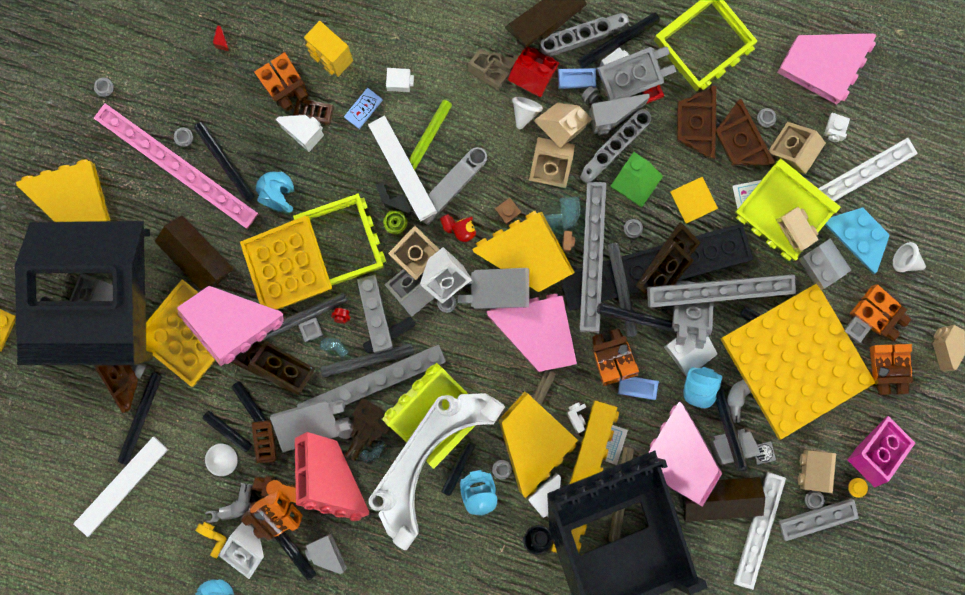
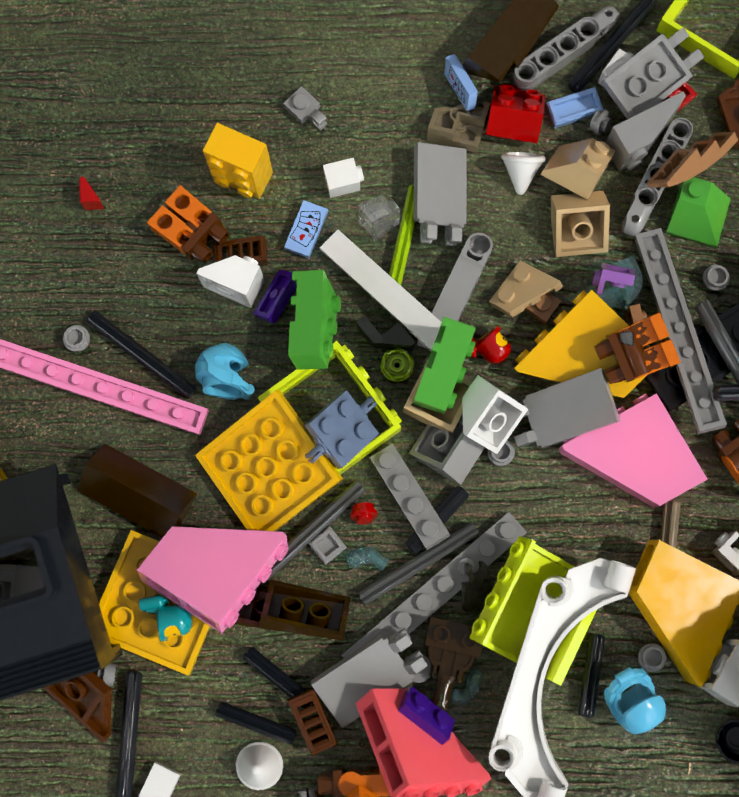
camera: 10 degrees left, 5 degrees down
none -> teal piece [139,595,193,642]
none -> dark purple plate [253,269,297,324]
none -> light grey plate [283,86,327,131]
none -> bright green wedge [288,270,341,370]
none -> sand blue plate [304,390,379,469]
none -> clear slope [358,195,401,242]
none -> dark purple plate [398,686,455,745]
none -> bright green wedge [413,317,476,415]
none -> light grey tile [414,142,467,247]
none -> light blue tile [444,54,478,111]
none -> clear smoke plate [461,561,492,612]
none -> tan wing [489,261,563,317]
none -> medium lavender bracket [592,263,635,295]
none -> hips [594,312,681,384]
none -> medium nougat slope [647,132,738,188]

